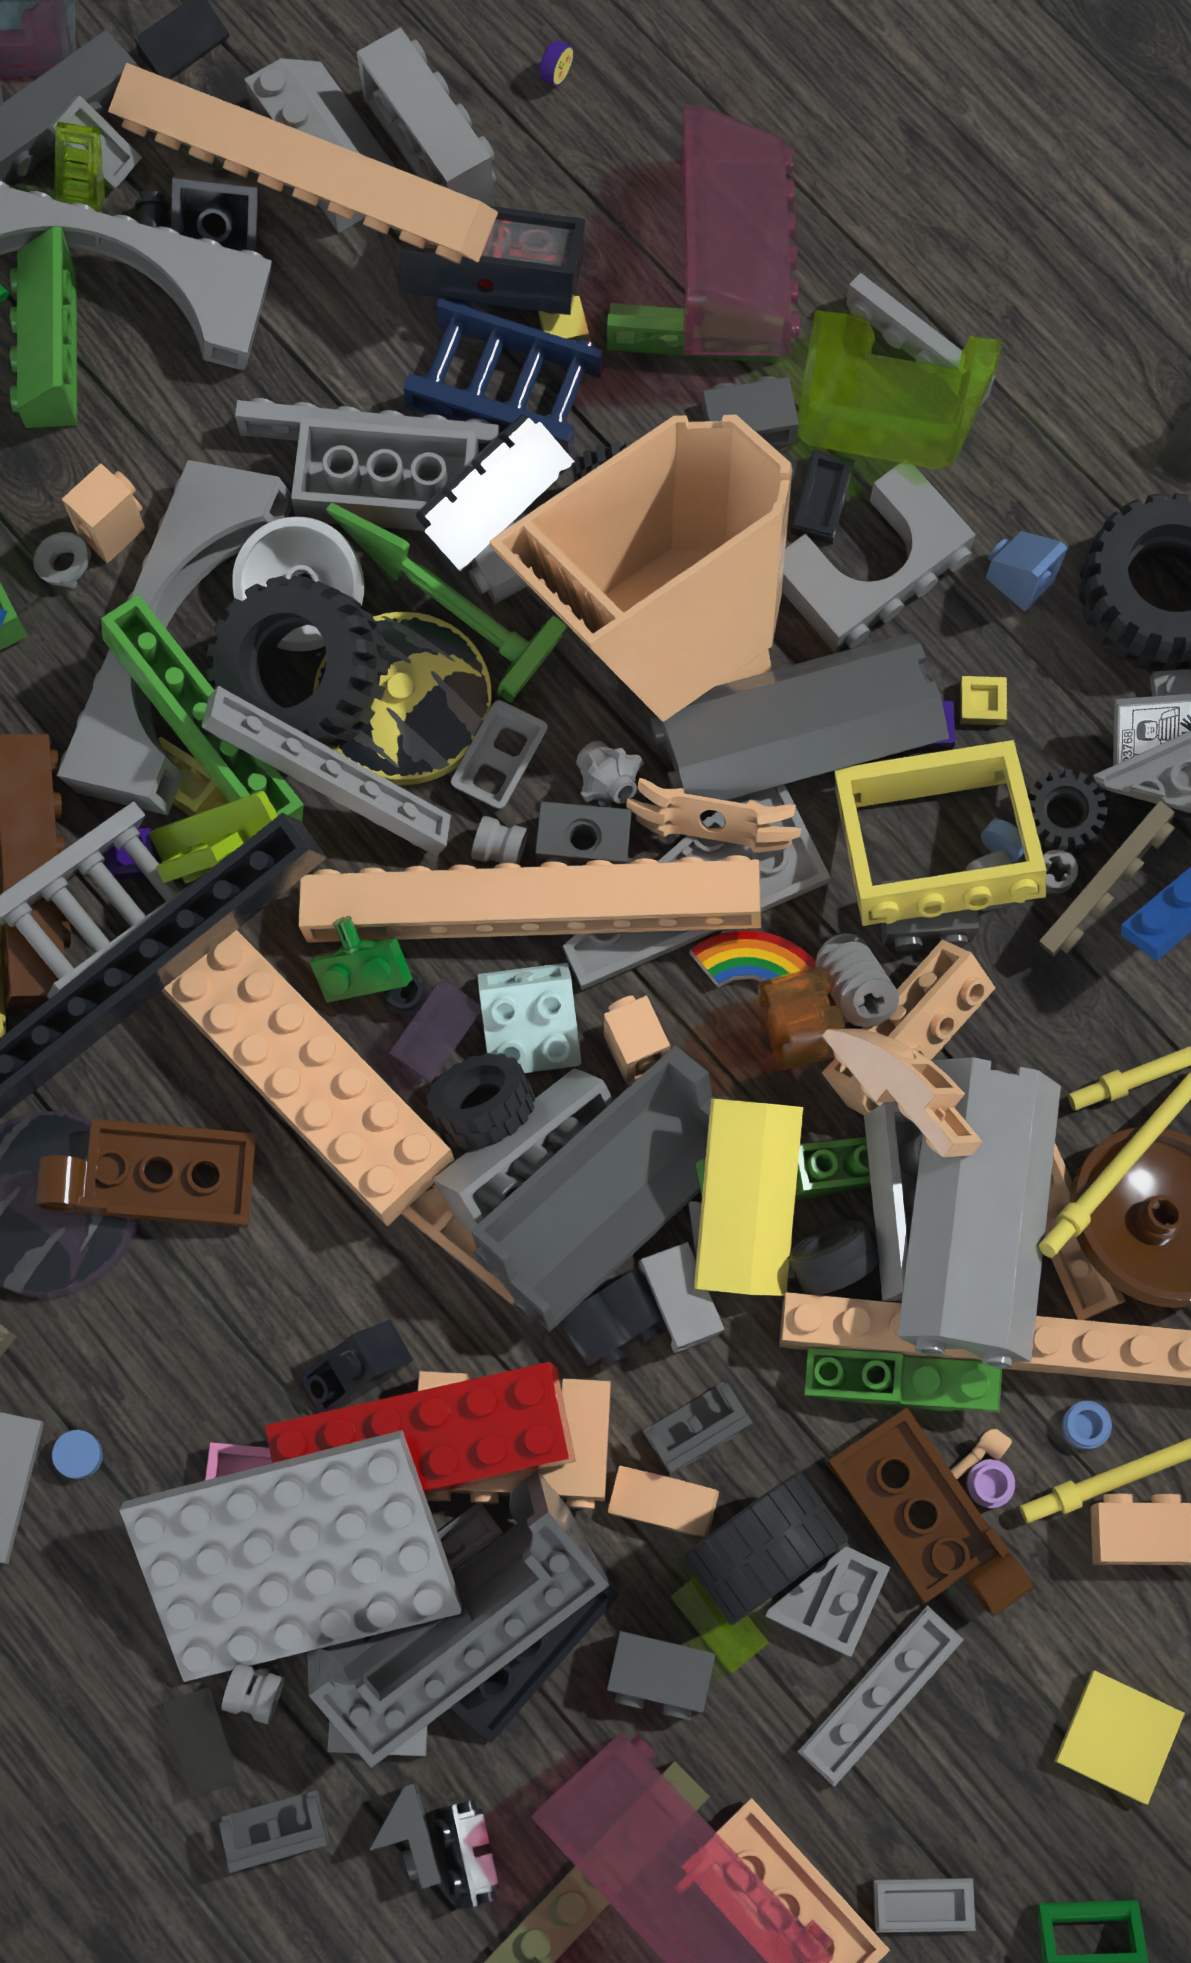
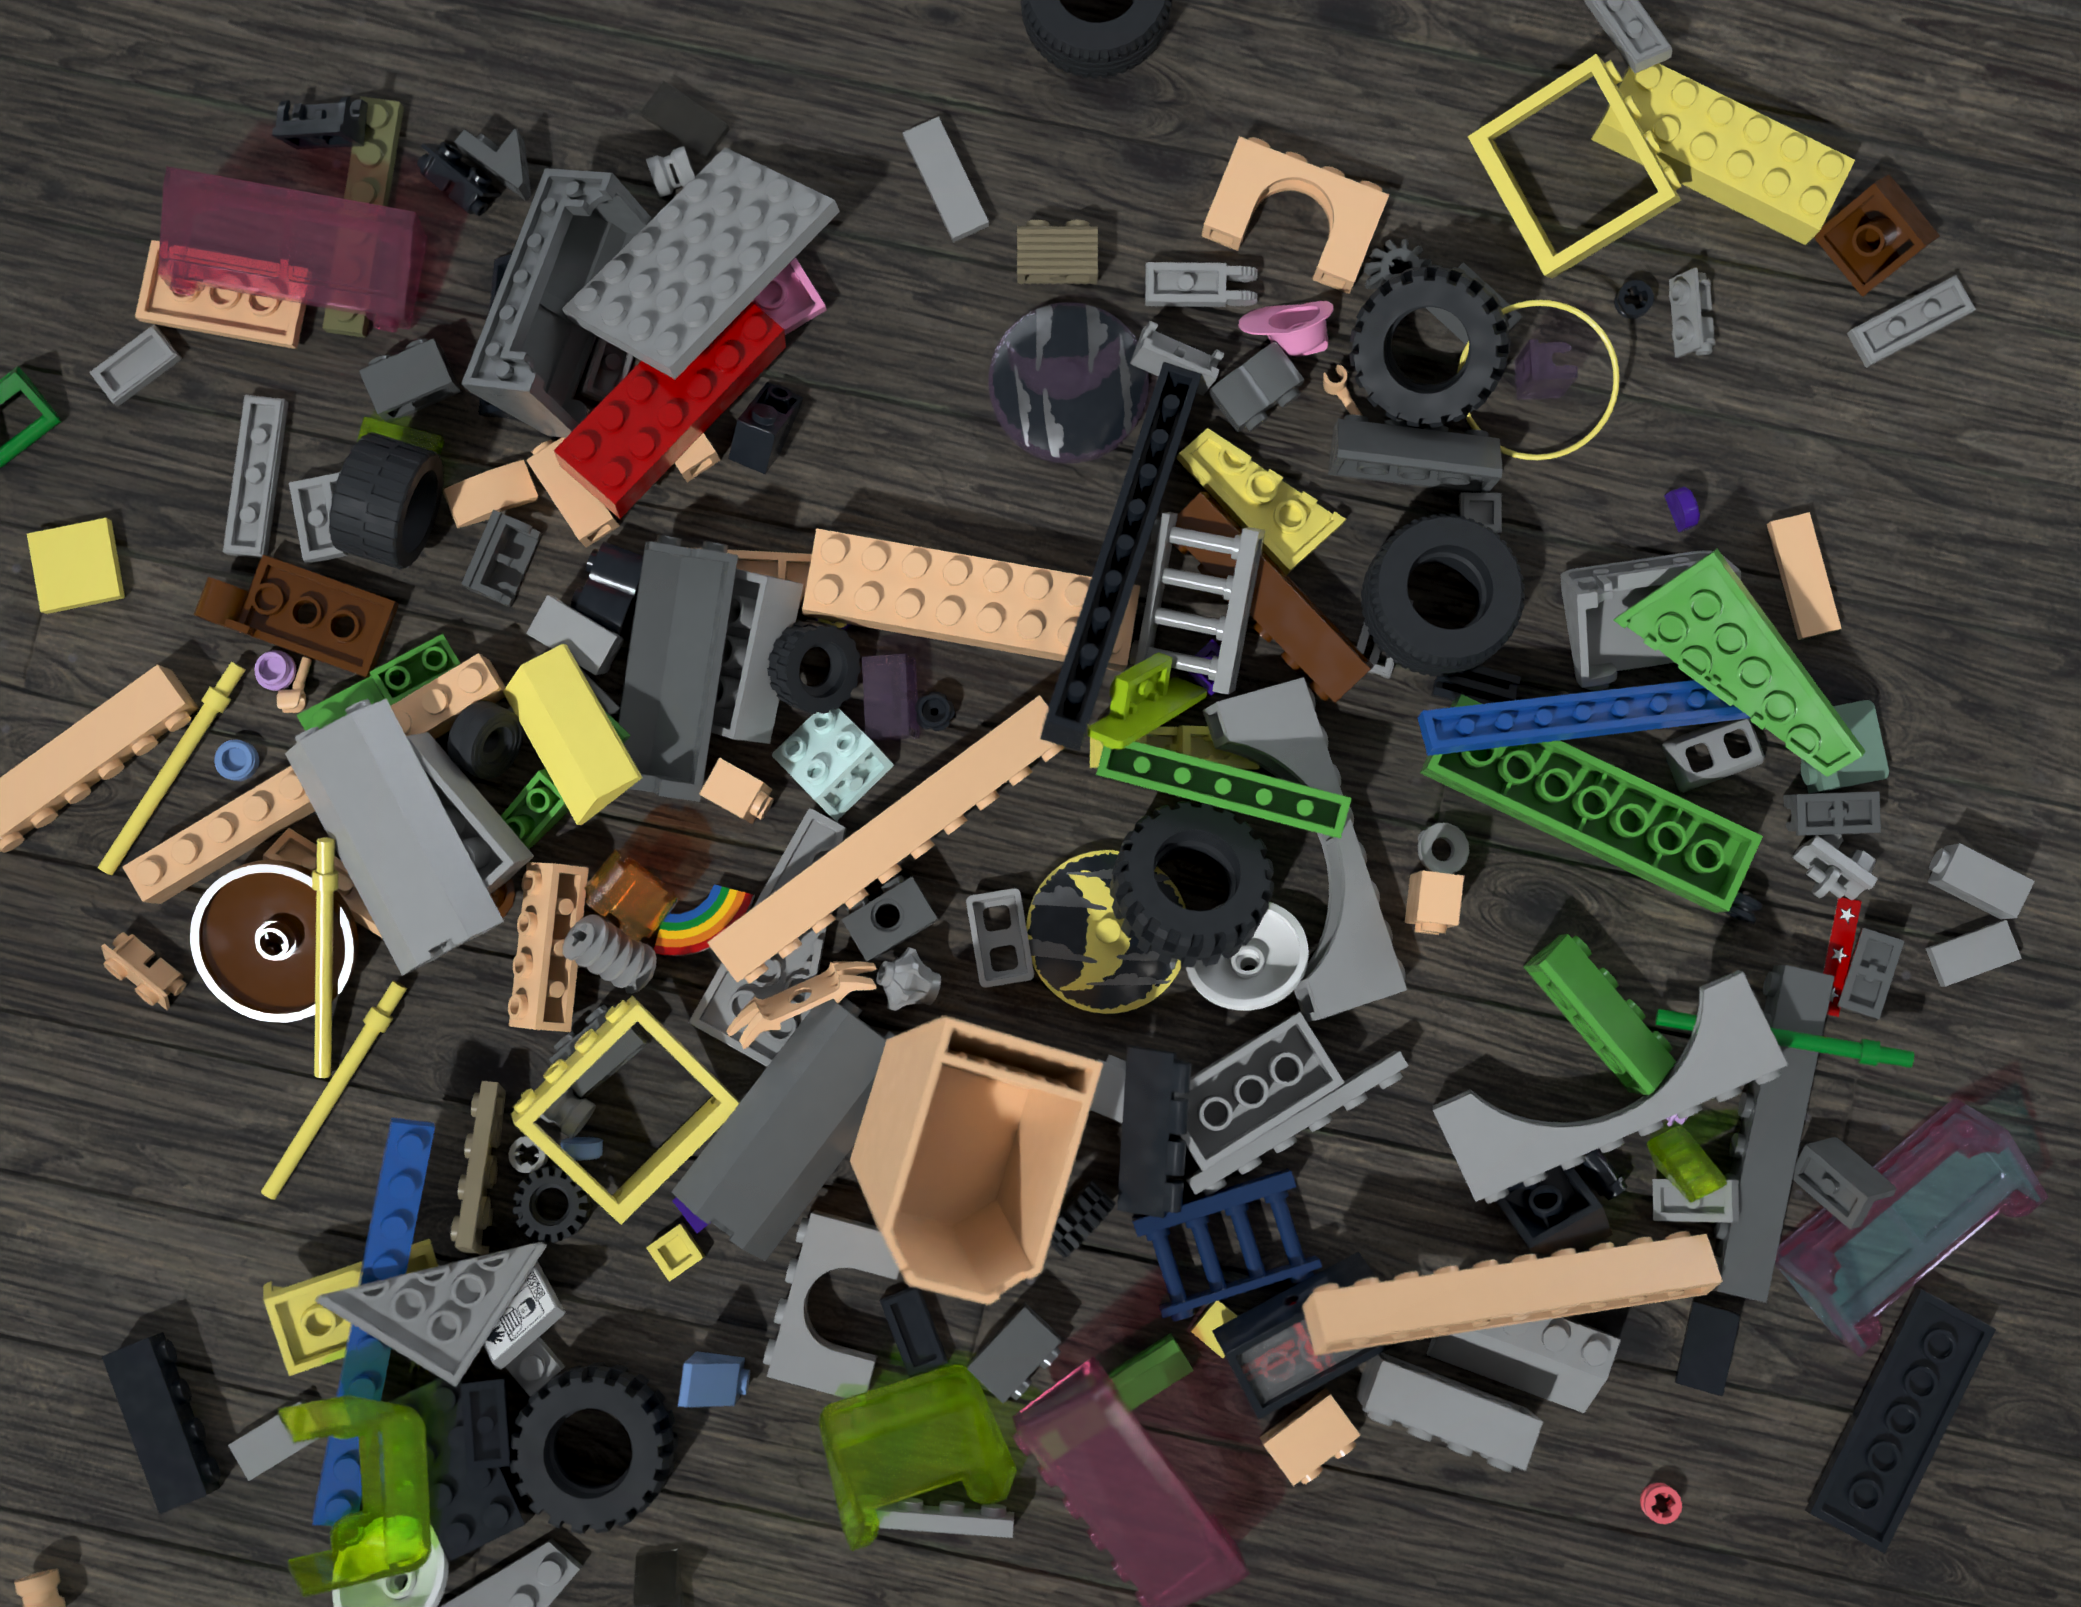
camera: 145 degrees right, 10 degrees up
reddish brown hinge [35,1119,256,1228] -> none
medium blue tile [52,1430,103,1479] -> none
light grey plate [202,686,451,856] -> none
dark grey hinge [219,1790,331,1873] -> none
green plate [310,916,412,1003] -> none
bright green piece [326,503,567,704] -> none
light grey wheel [471,816,528,865] -> none
dark purple tile [539,40,574,86] -> none
light nougat slope [822,1029,983,1157] -> none
none -> light nougat brick [1260,1388,1361,1486]

